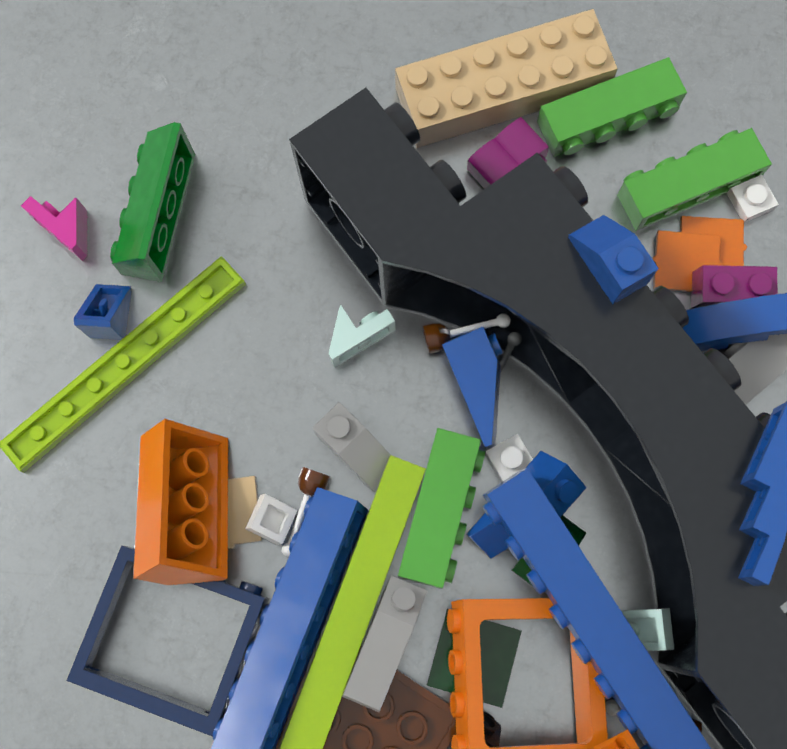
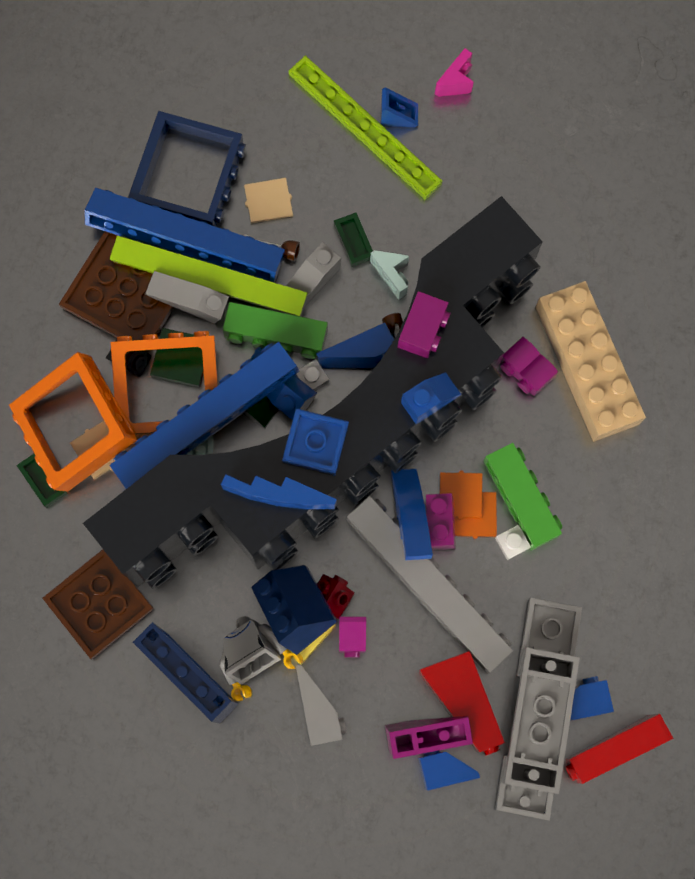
camera: 80 degrees right, 0 degrees up
green slope [110,122,195,282] -> none
orange slope [133,419,228,585] -> none
white plate [245,494,297,545] -> none
bright green brick [537,57,687,157] -> none
none -> blue tile [282,408,349,475]
none -> dark green tile [334,212,373,267]
none -> magenta brick [398,291,451,359]

